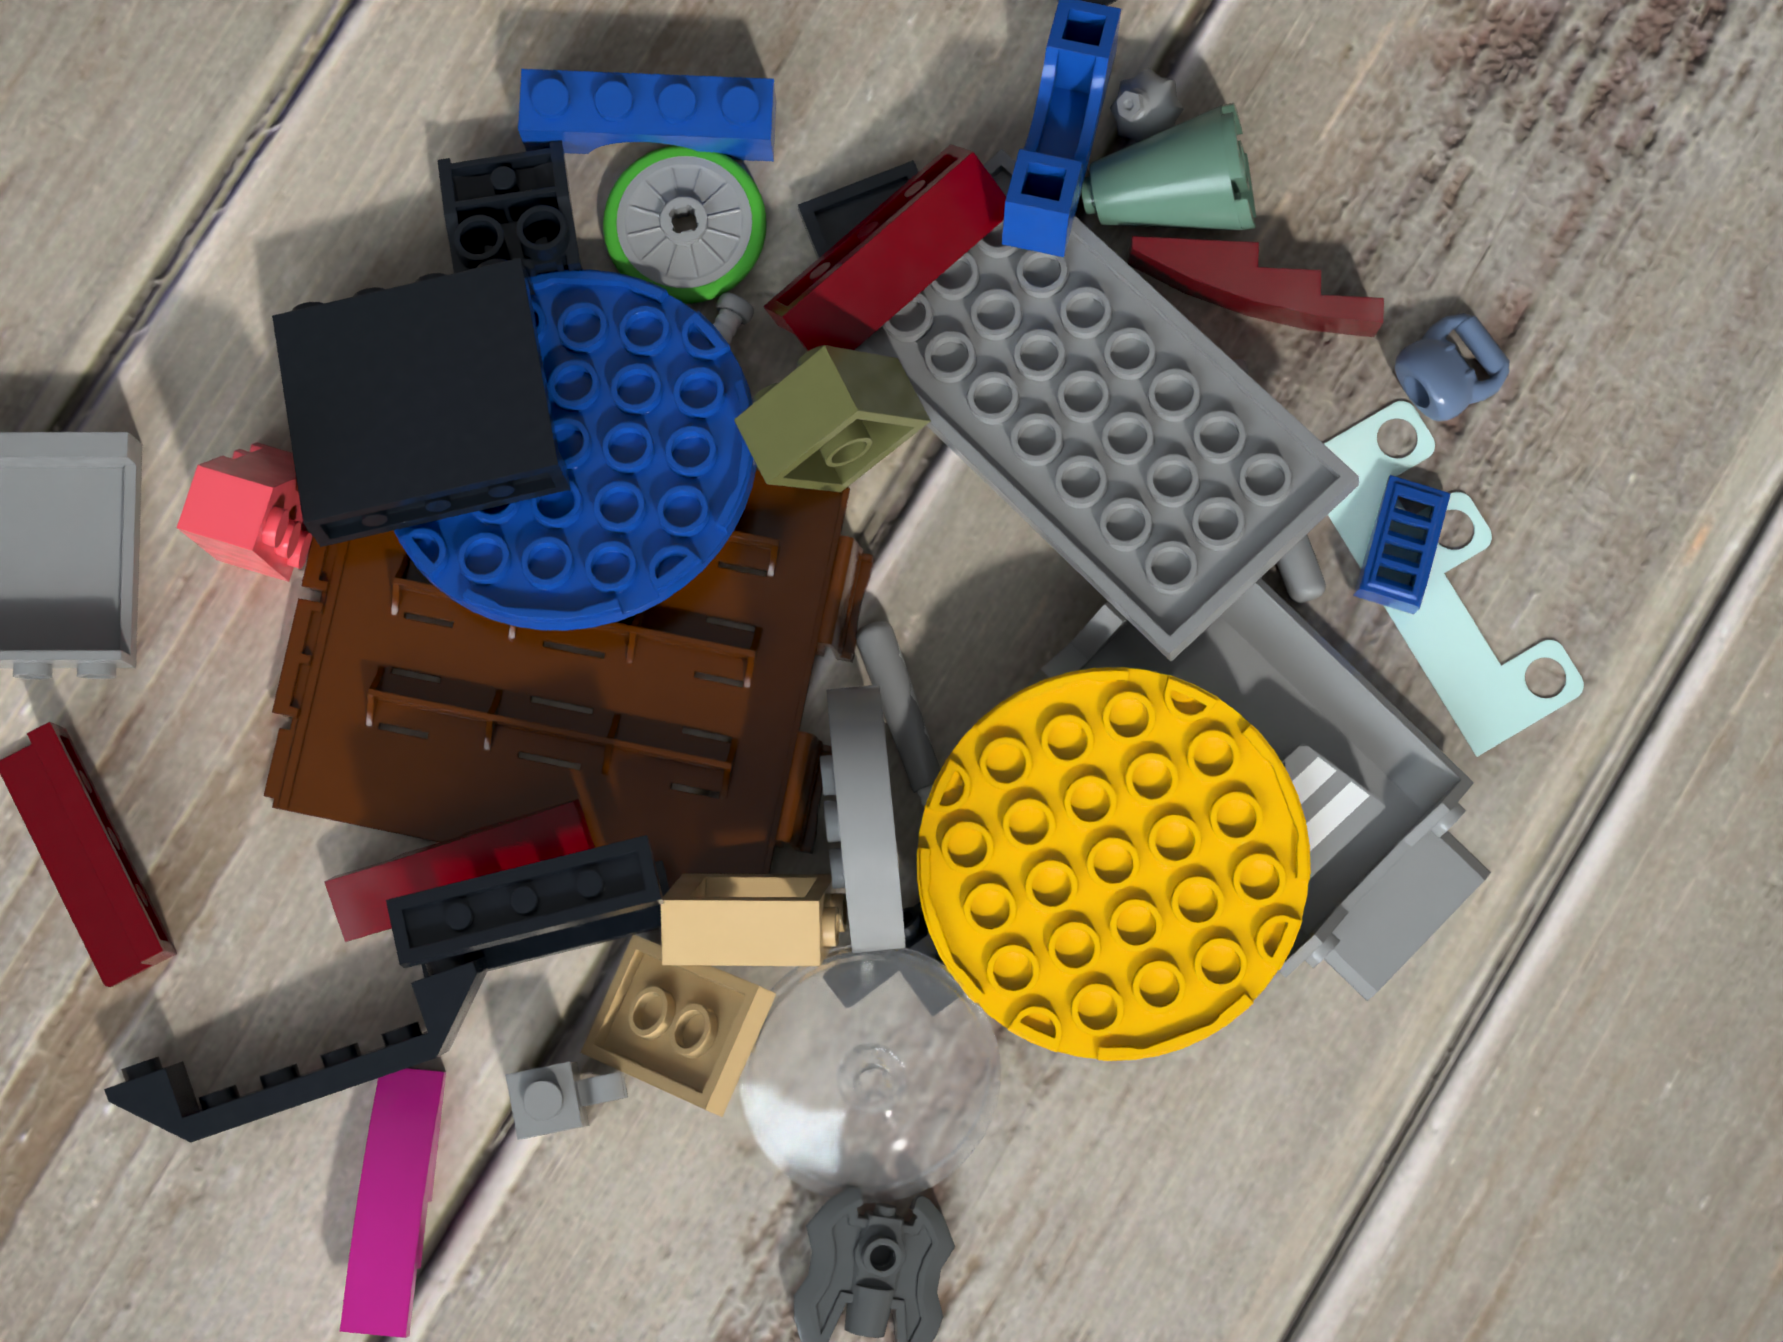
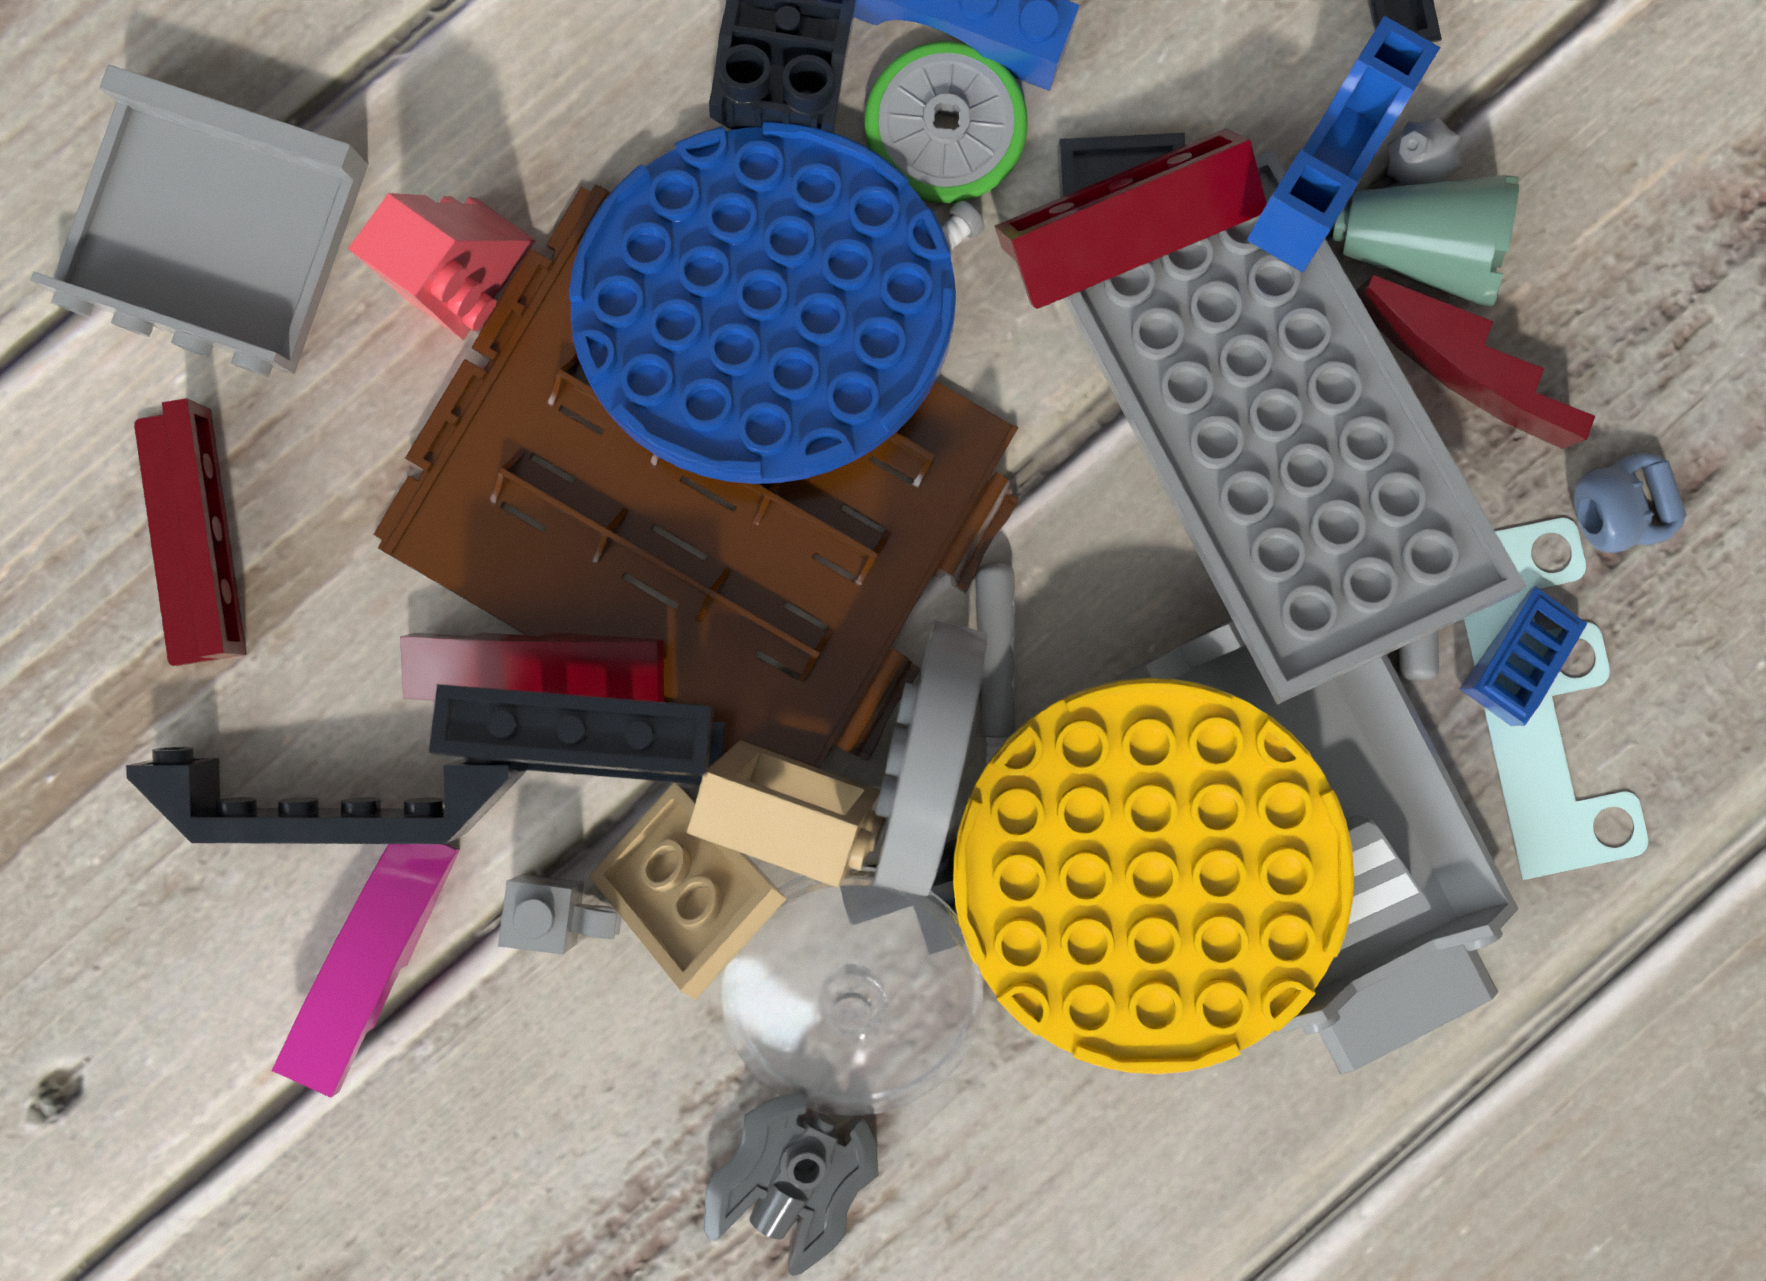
camera: 15 degrees right, 5 degrees up
black panel [272,258,571,547] -> none
olive brick [734,345,931,492] -> none

